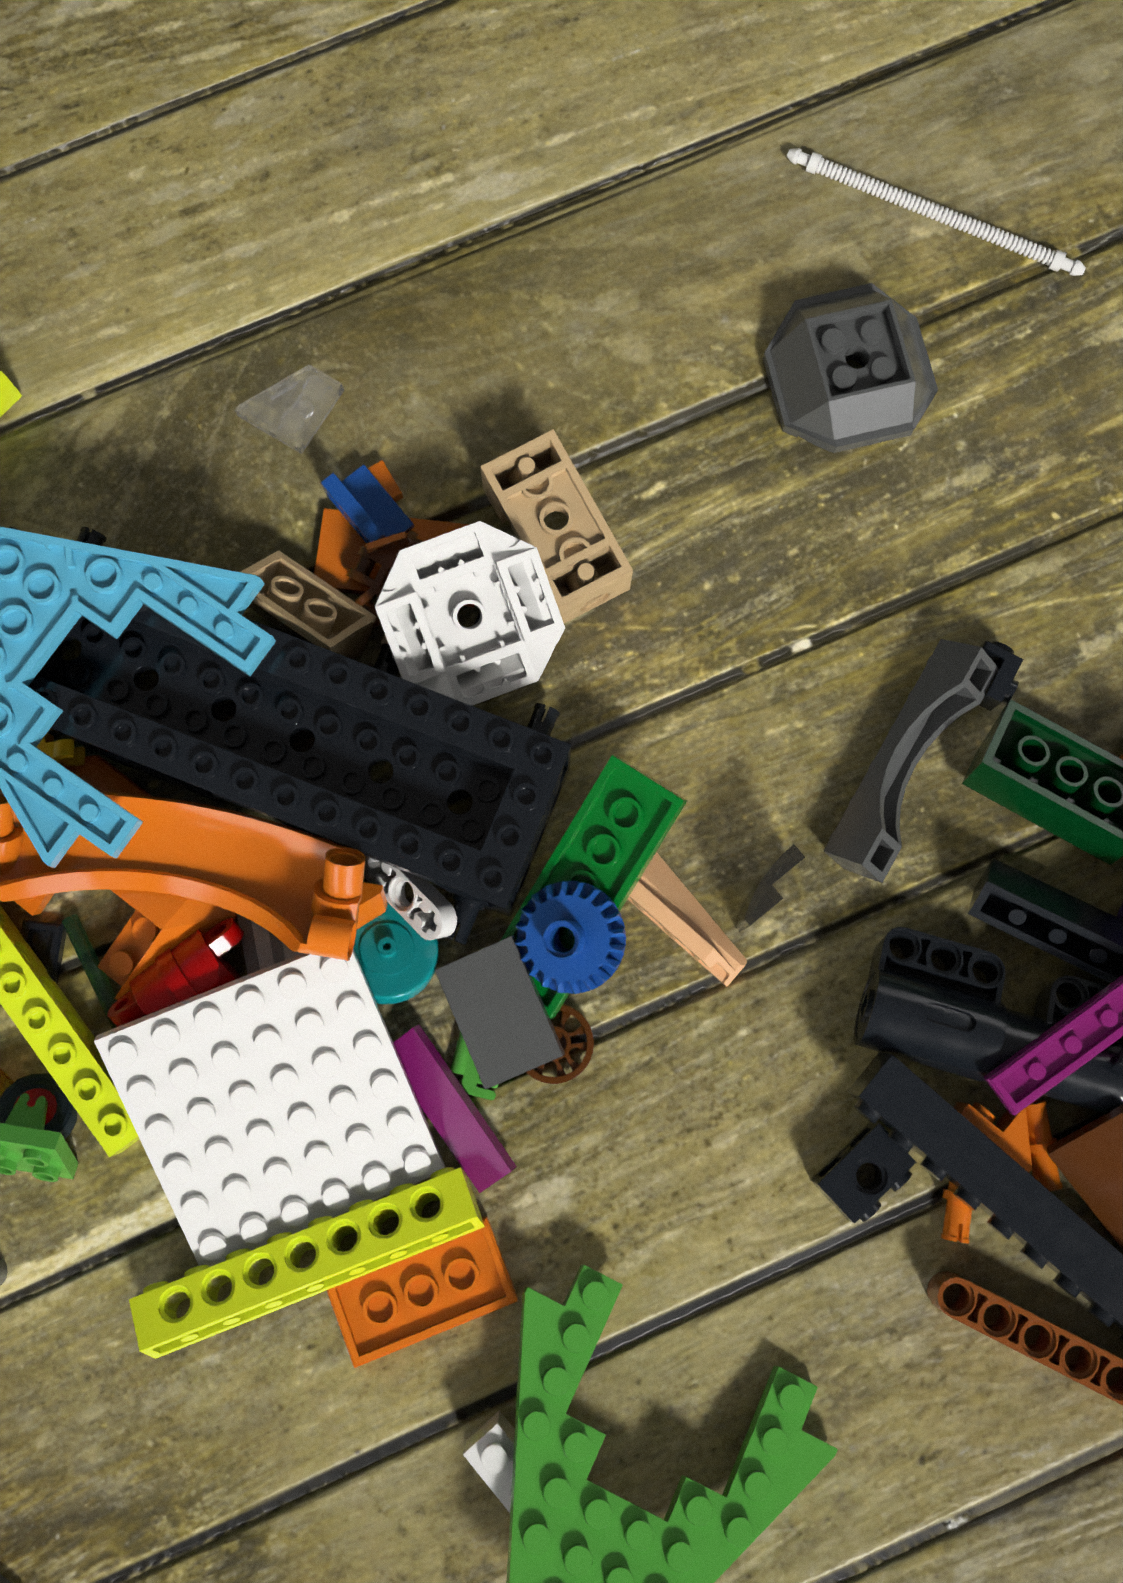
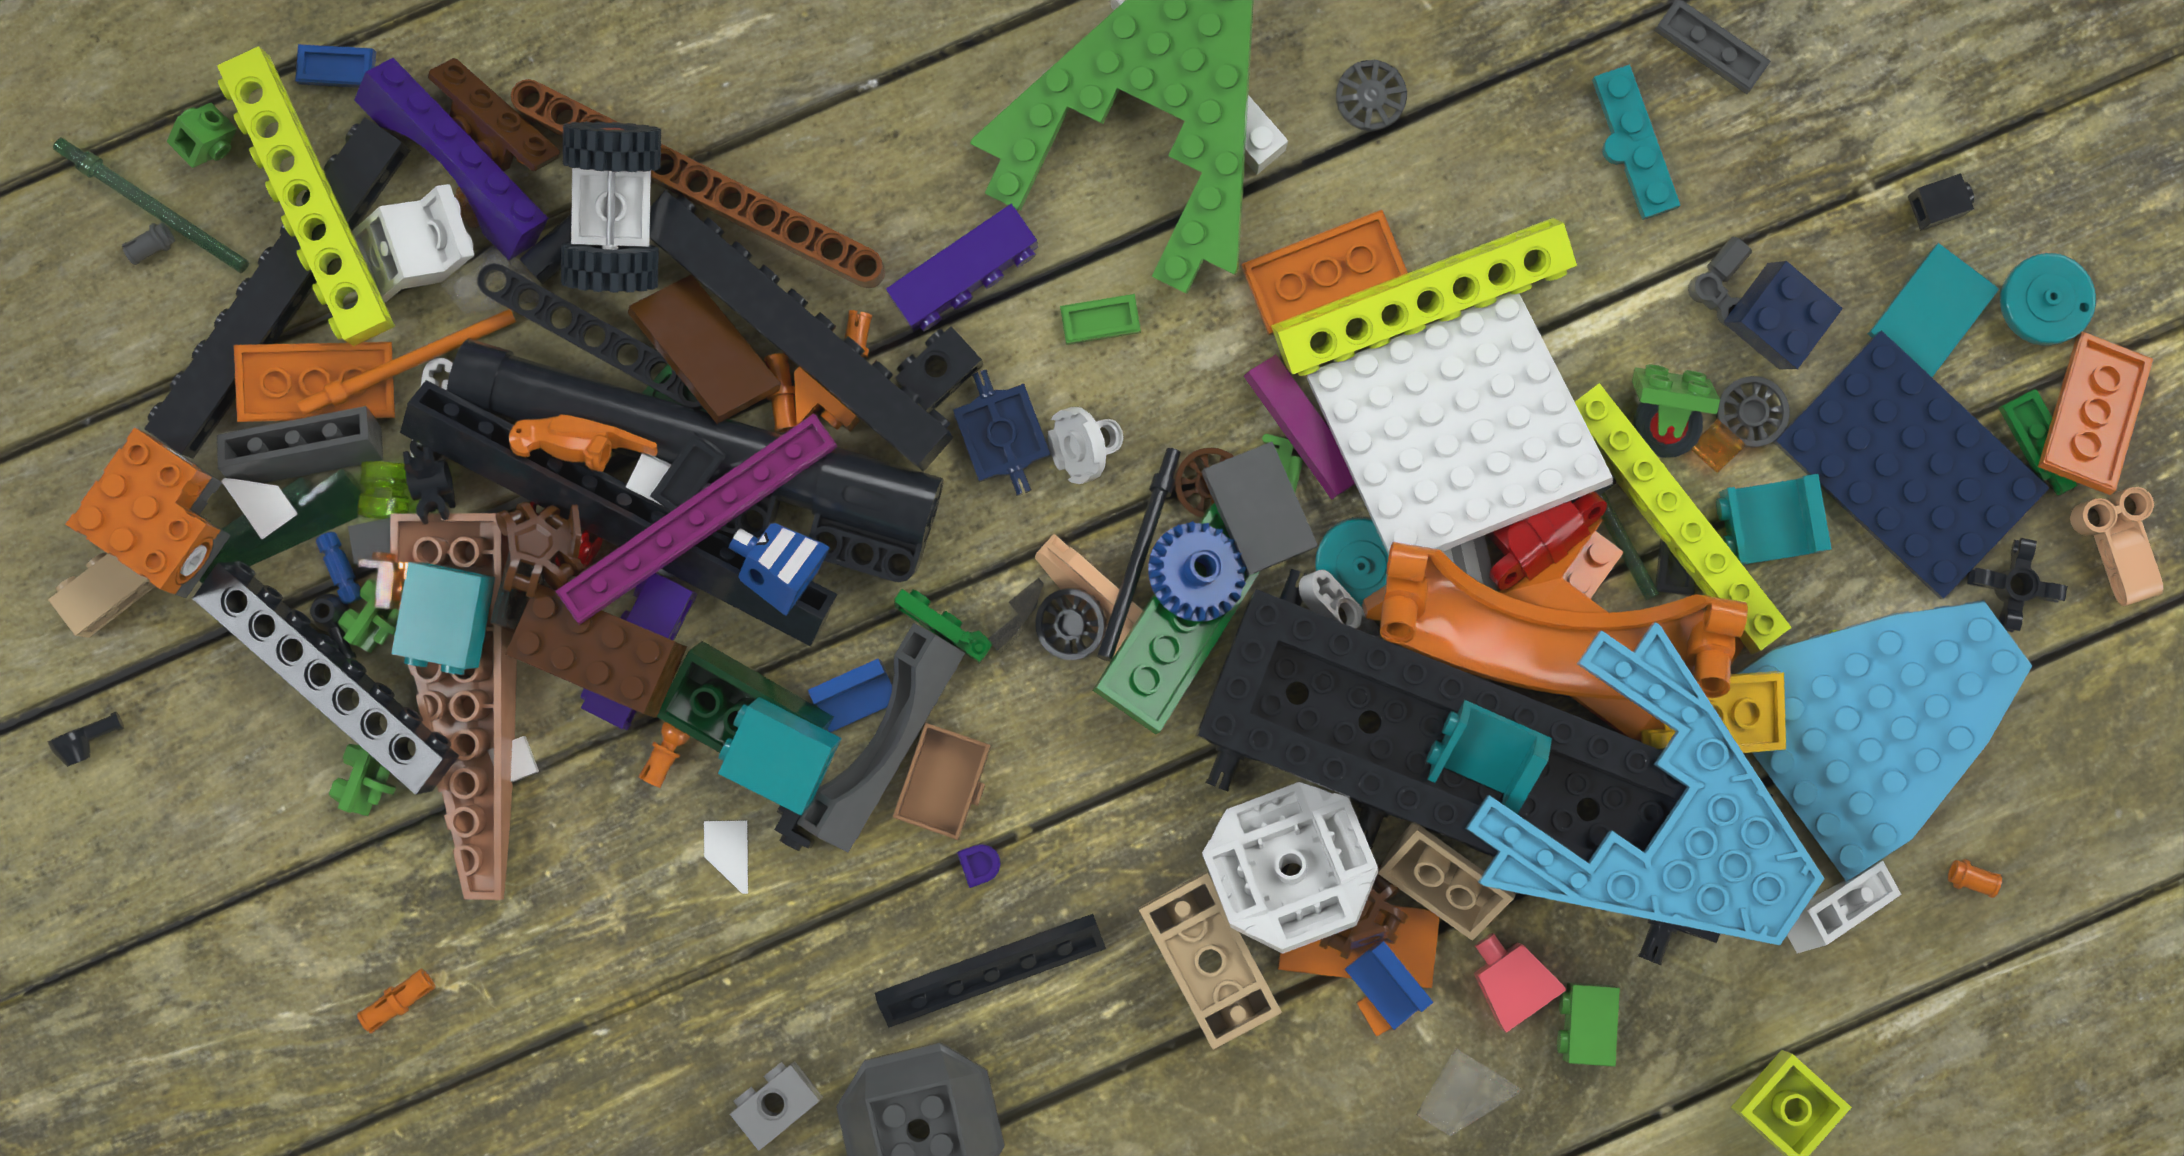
camera: 175 degrees left, 5 degrees up
none -> white sticker [704,821,748,894]
none -> teal brick [718,697,842,815]
none -> blue torso [729,523,830,616]
none -> light grey brick [730,1061,823,1151]
none -> blue panel [808,659,892,733]
none -> black plate [875,914,1106,1028]
none -> dark purple brick [886,203,1038,332]
none -> medium nougat container [893,723,992,840]
none -> green hinge [894,589,993,664]
none -> dark blue plate [953,370,1051,496]
none -> dark purple tile [957,844,1001,888]
none -> black wheel [1035,588,1107,660]
none -> white tile [1048,407,1123,484]
none -> bright green tile [1060,294,1141,345]
none -> black bar [1097,448,1181,662]
none -> dark grey wheel [1336,59,1407,131]
none -> teal panel [1426,700,1552,814]
none -> coral torso [1474,933,1566,1033]
none -> bright green brick [1557,982,1620,1067]
none -> teal hinge [1592,64,1680,220]

